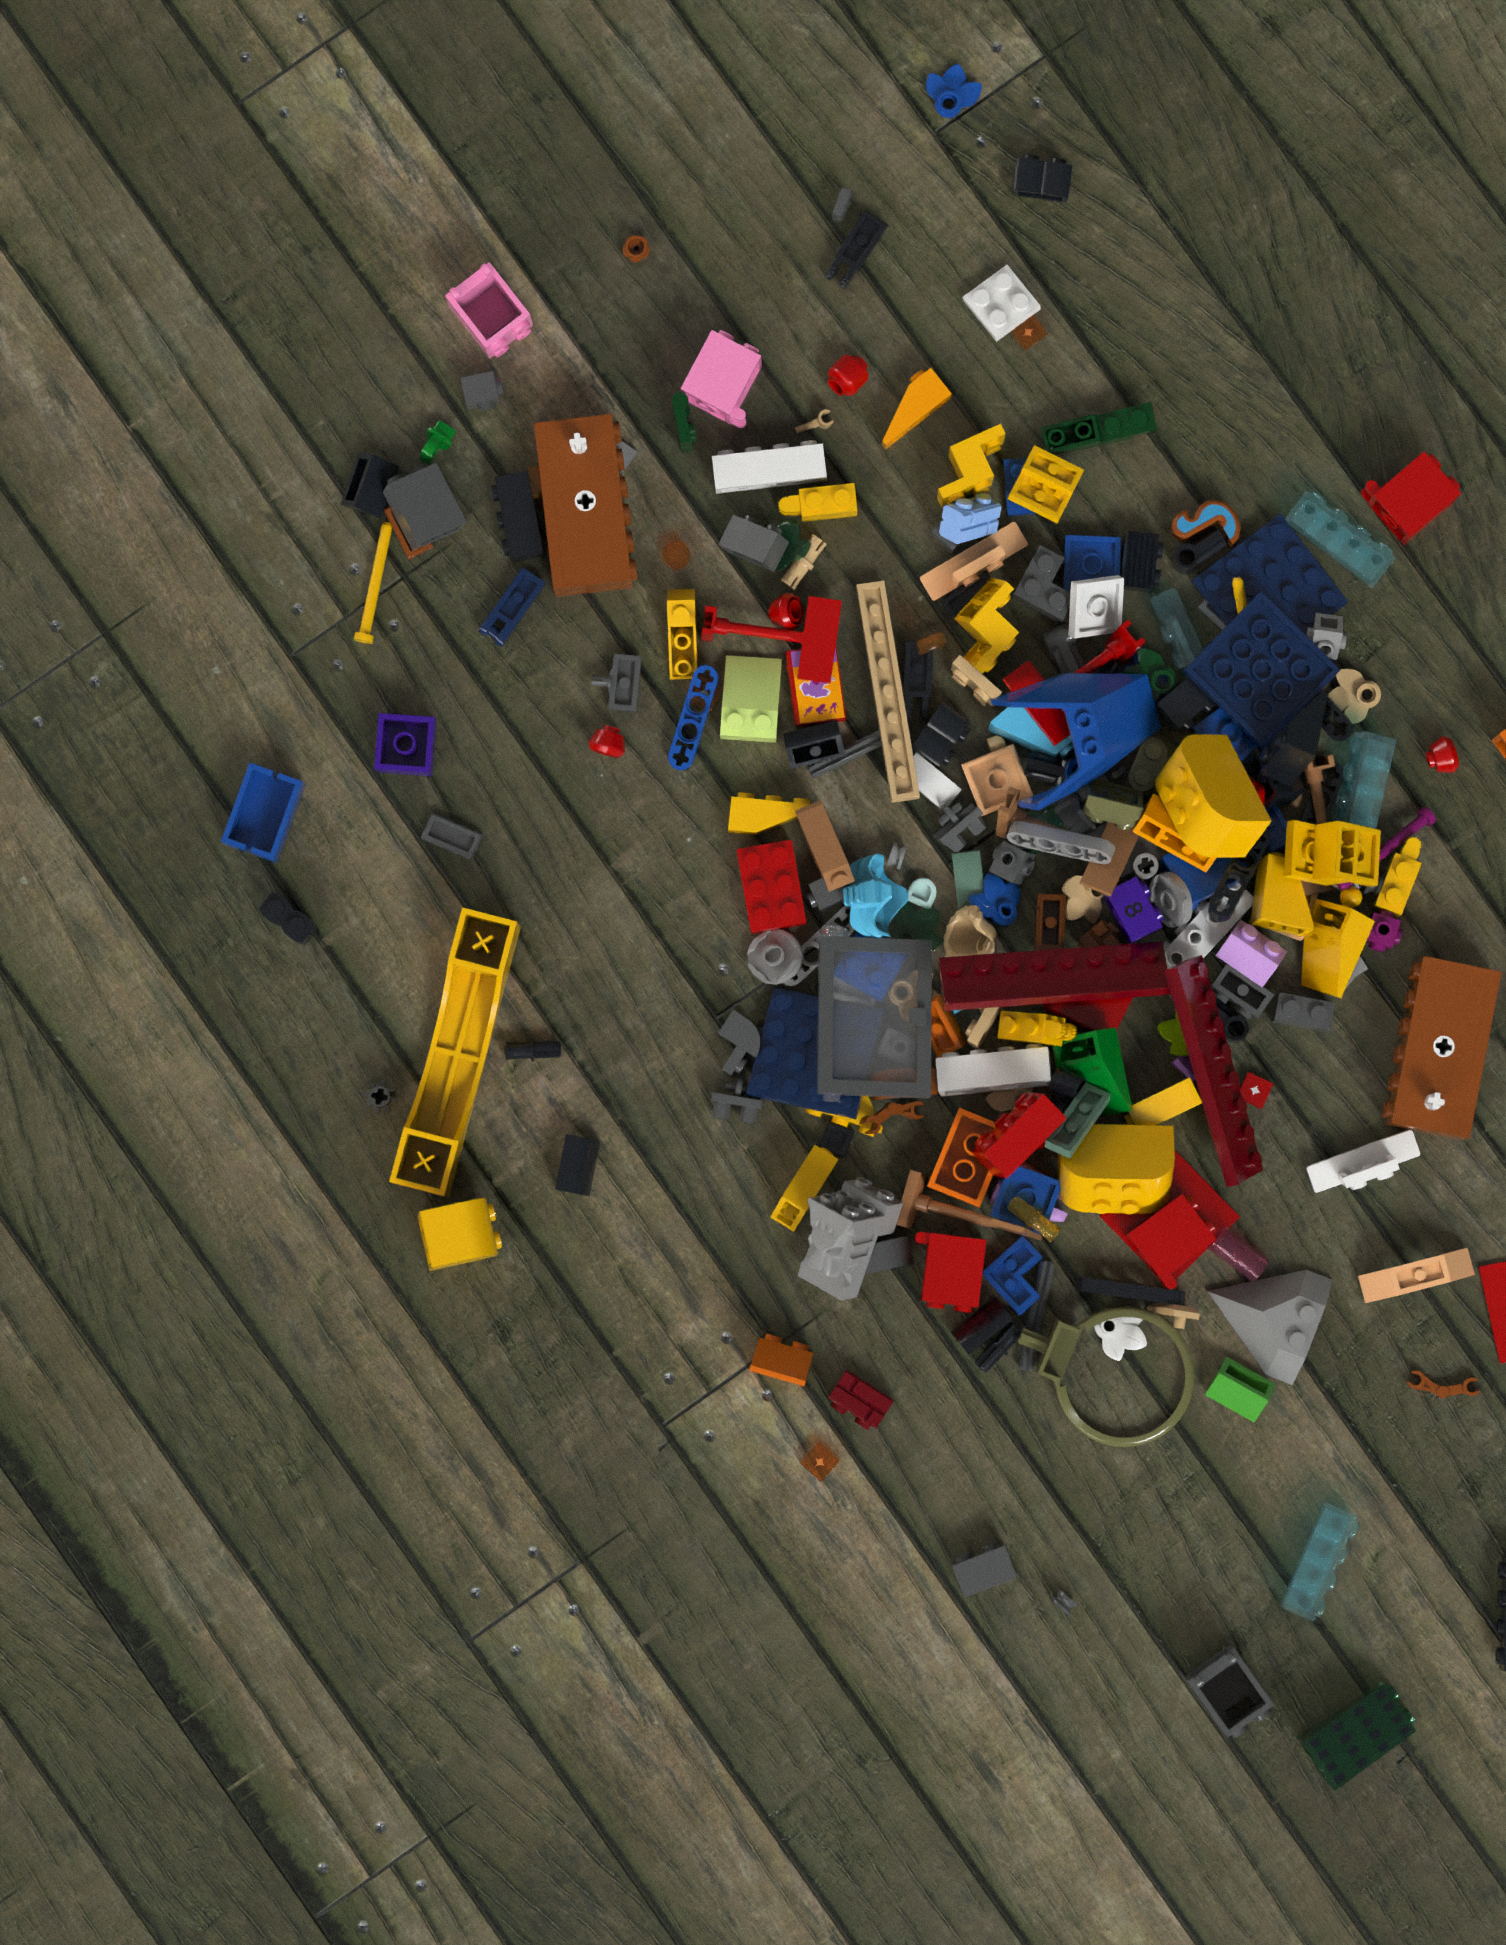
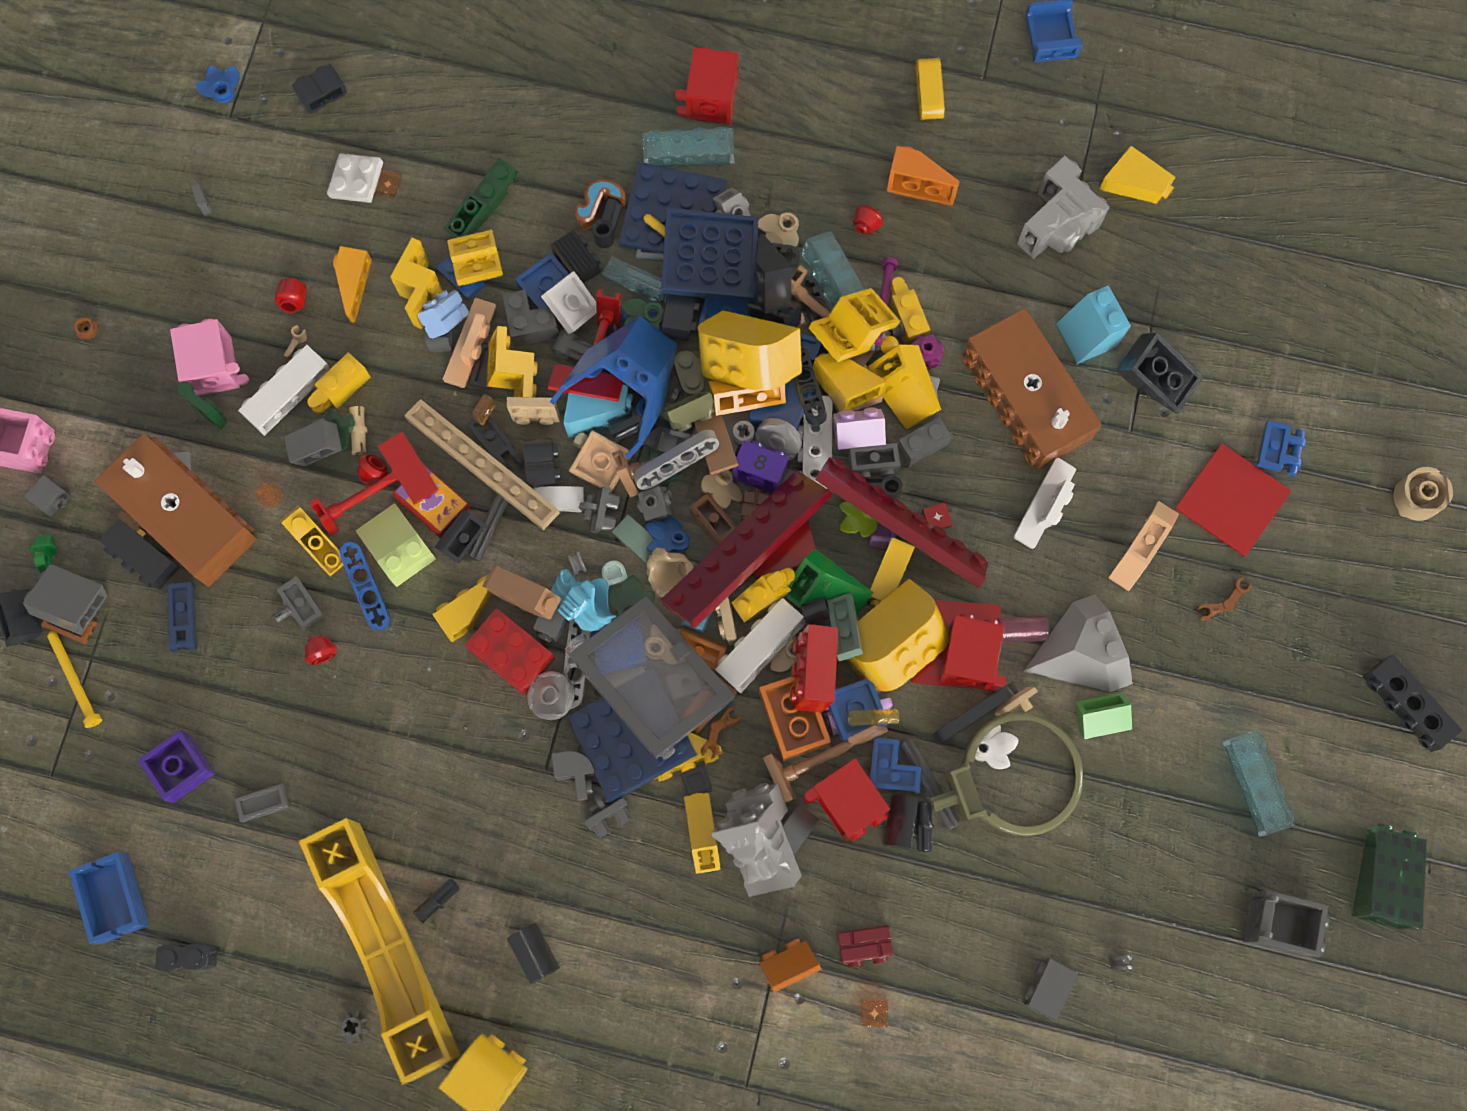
camera: 50 degrees left, 10 degrees down
black hinge [825,210,888,290] -> none

